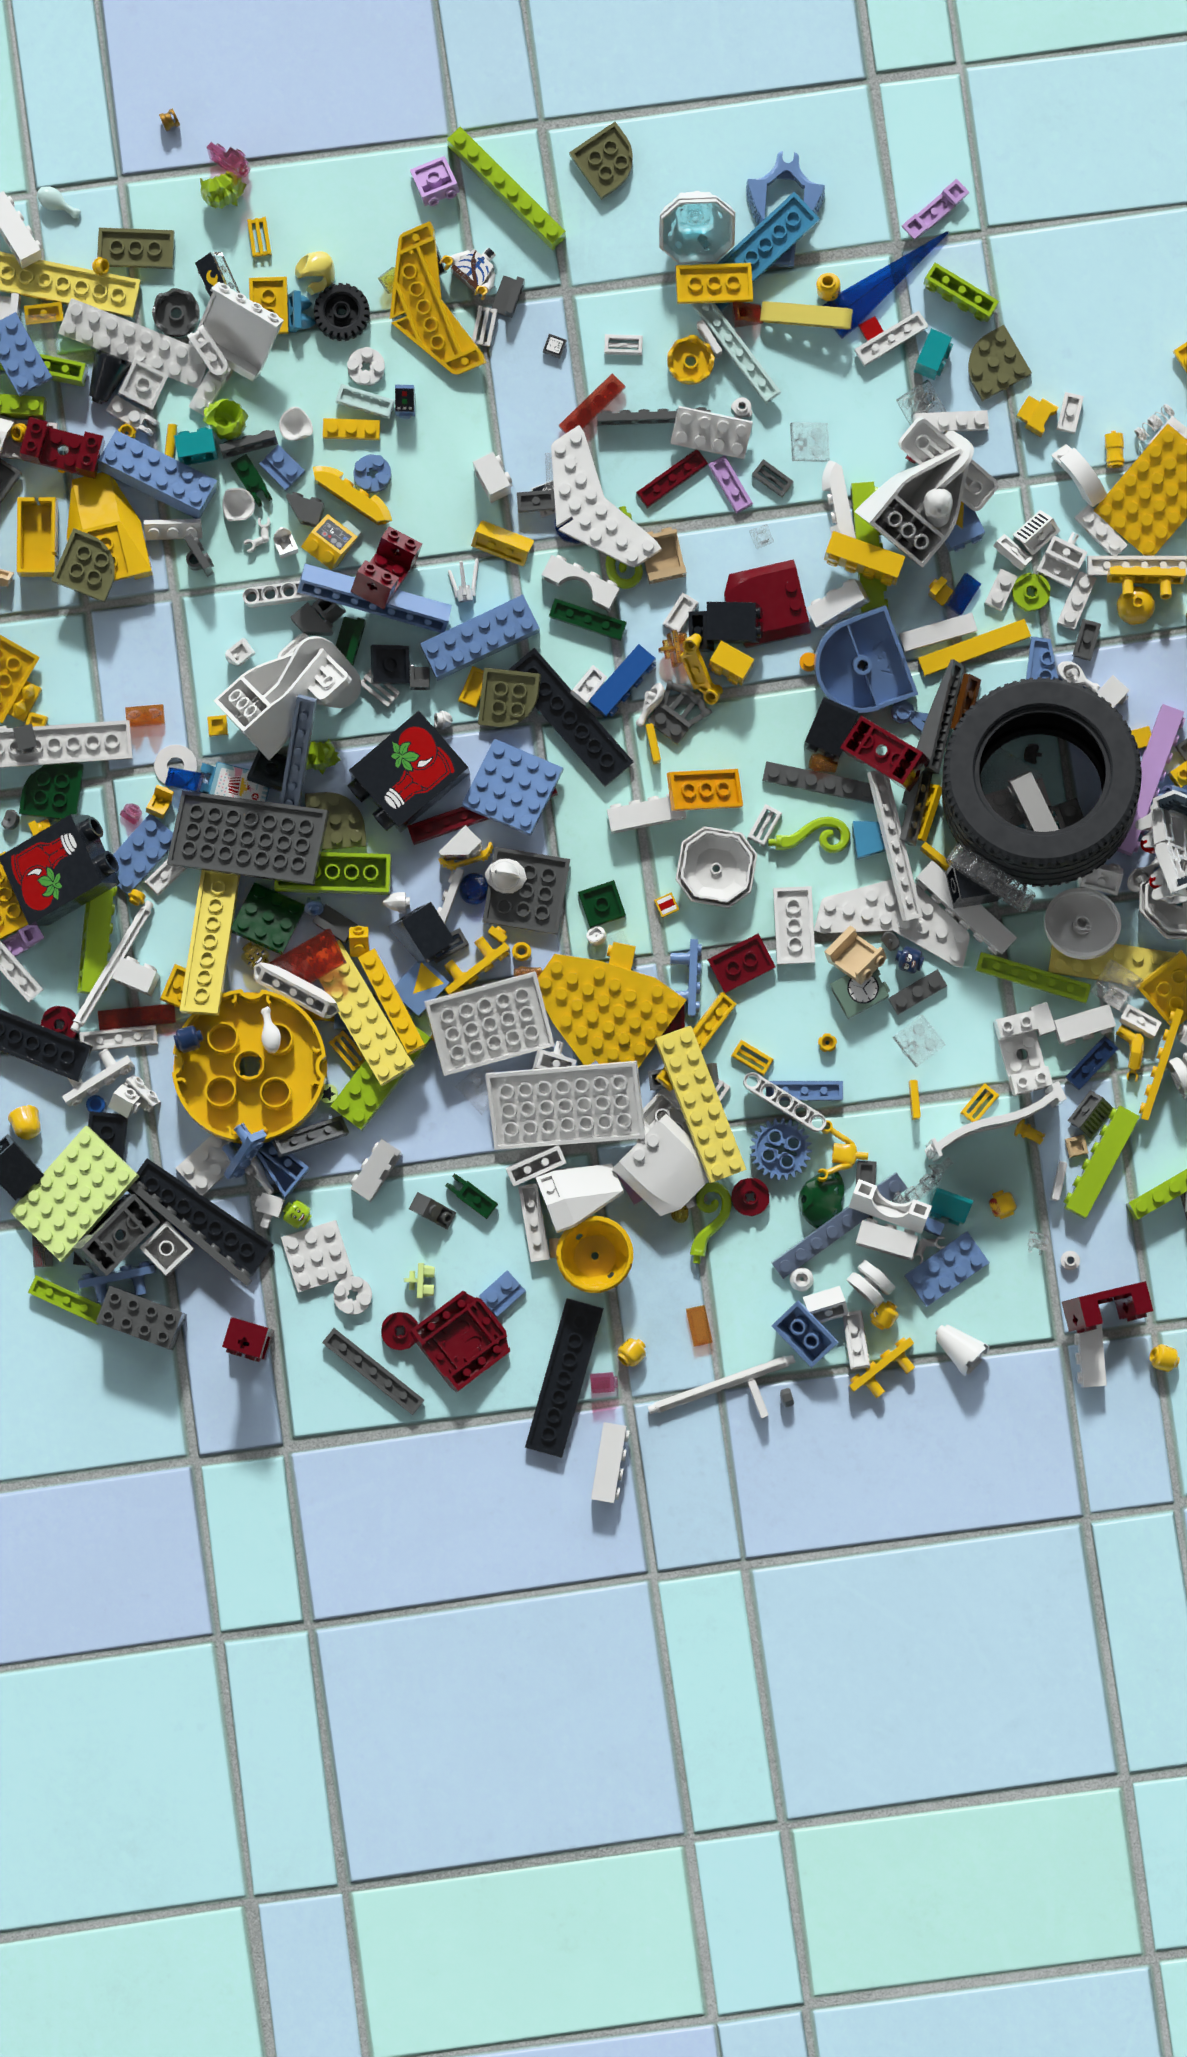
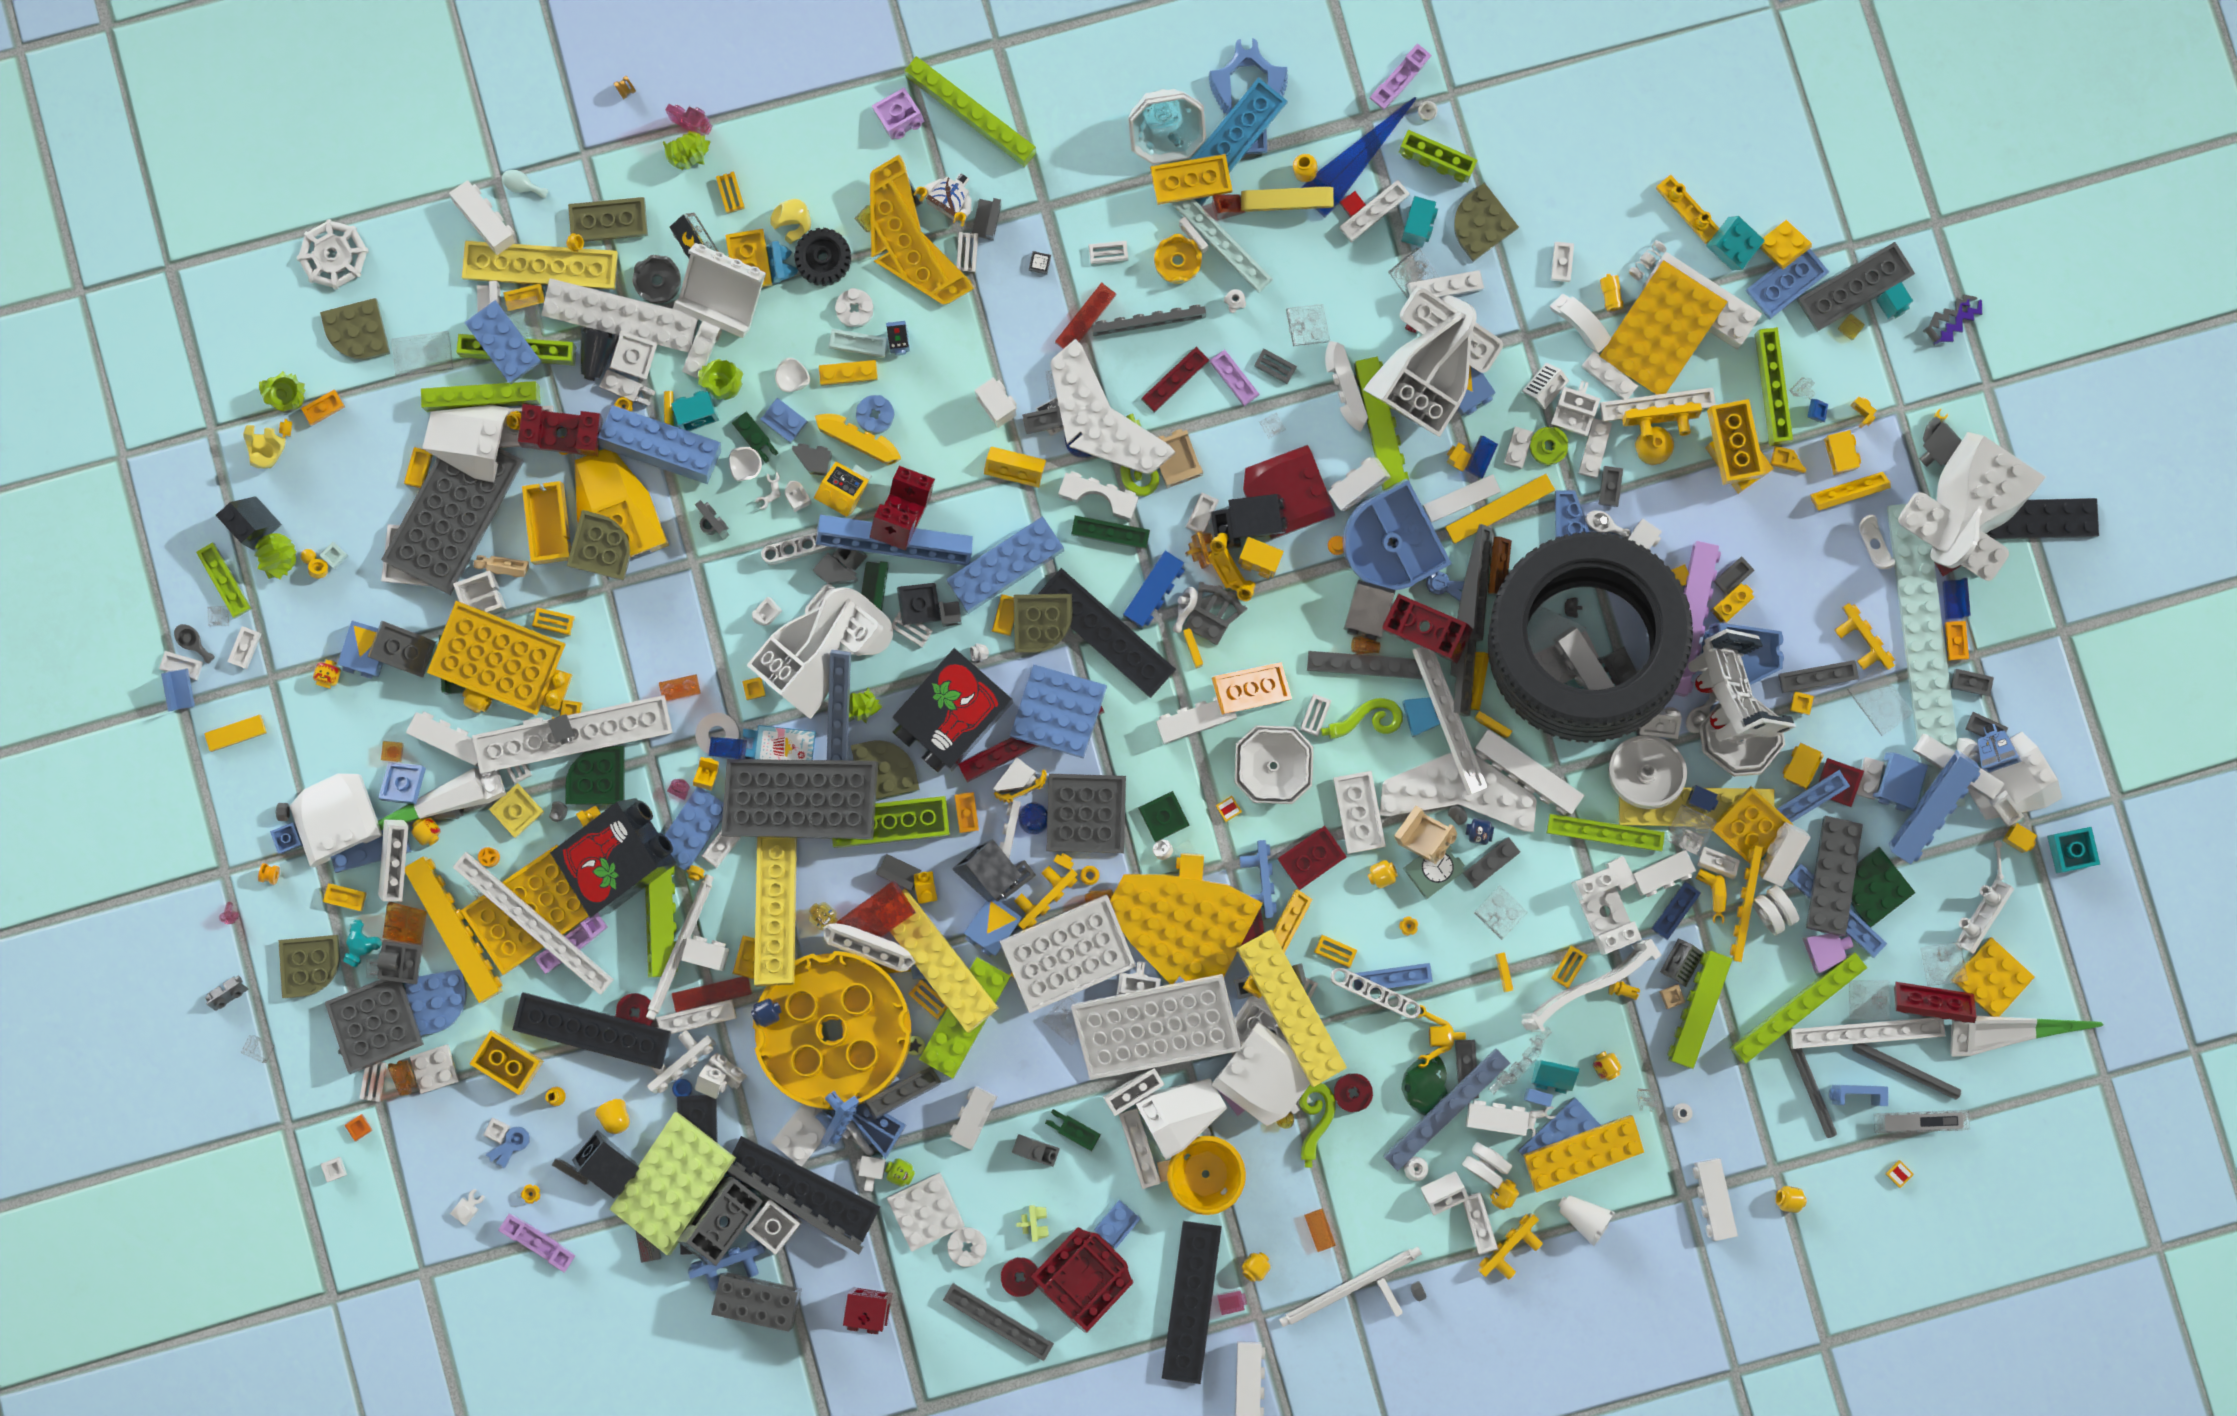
camera: 10 degrees left, 0 degrees up
lime plate [28,1275,102,1325] -> none
white plate [144,518,202,540] -> none
white plate [187,325,229,376] -> none
dark grey plate [220,430,278,459] -> none
dark green plate [231,882,305,955] -> none
black hinge [247,750,287,792] -> none
white piece [261,1006,281,1053] -> none
medium blue plate [304,896,324,916] -> none
yellow plate [358,948,426,1055] -> none
white plate [383,892,410,914] -> none
white plant [448,558,479,602] -> none
white piece [485,859,527,893] -> none
olive plate [569,121,633,200] -> none
white plate [570,665,607,705] -> none
white plate [670,406,753,459] -> none
medium blue gear [750,1118,812,1181] -> none
medium blue slope [771,1300,838,1368] -> none
yellow brick [824,531,905,586] -> none
white arch [849,1179,932,1234] -> none
white cap [924,489,953,527] -> none
black slope [945,862,1007,909] -> none
clear beam [946,844,1036,912] -> none
white plate [993,534,1033,571] -> none
yellow piece [1016,396,1059,437] -> none
white tile [1050,1161,1067,1201] -> none
dark red plate [1062,1281,1154,1334] -> none
none -> yellow tile [532,608,575,635]
none -> light orange plate [955,792,979,833]
none -> yellow head [1368,860,1398,889]
none -> white tile [1418,101,1438,120]
none -> yellow plate [1523,1115,1644,1192]
none -> dark blue brick [1686,785,1718,813]

